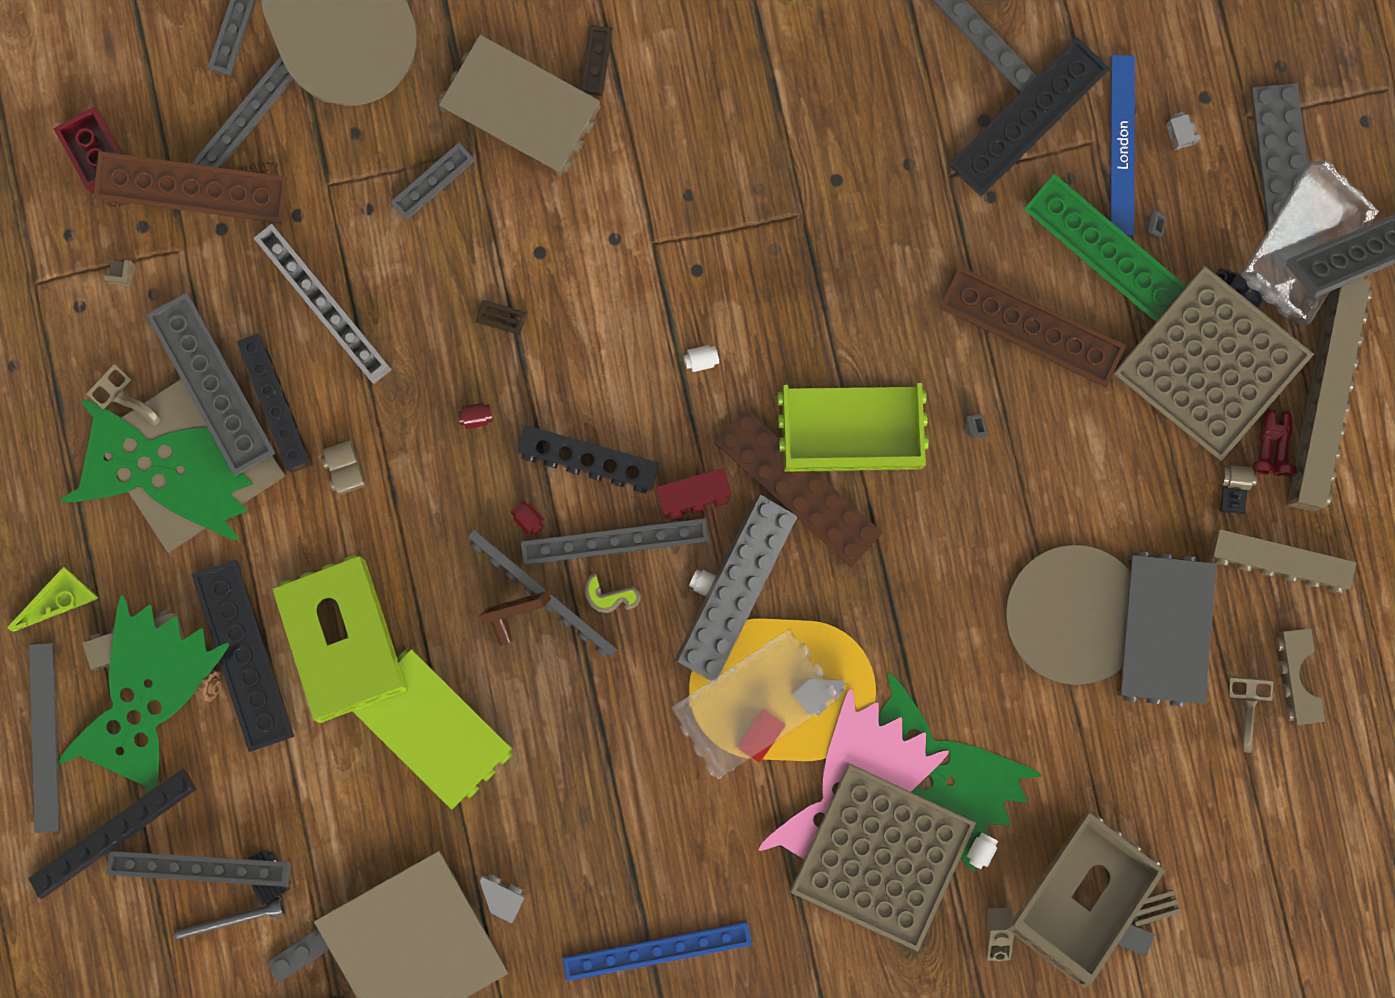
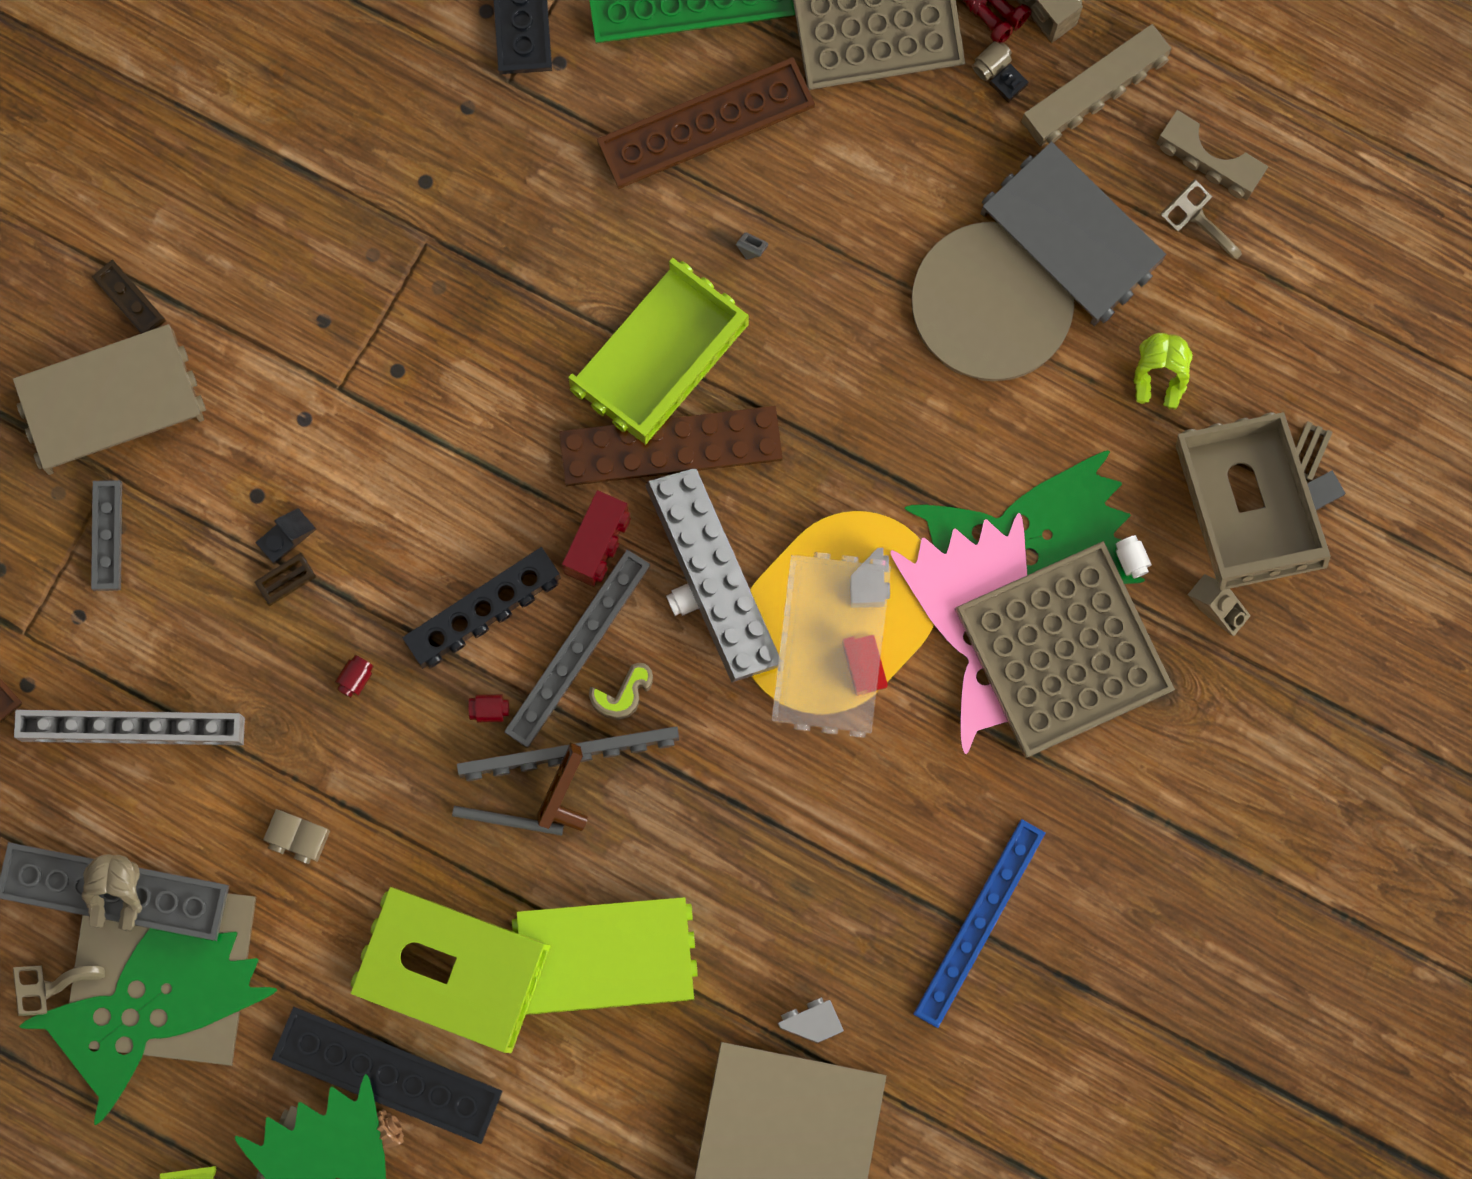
camera: 50 degrees left, 5 degrees down
black brick [237,333,313,473] -> none
white brick [684,345,719,372] -> none
none -> dark tan hair [81,854,142,931]
none -> black slope [255,508,316,565]
none -> dark grey bar [452,806,564,836]
none -> lime hair [1133,333,1193,410]

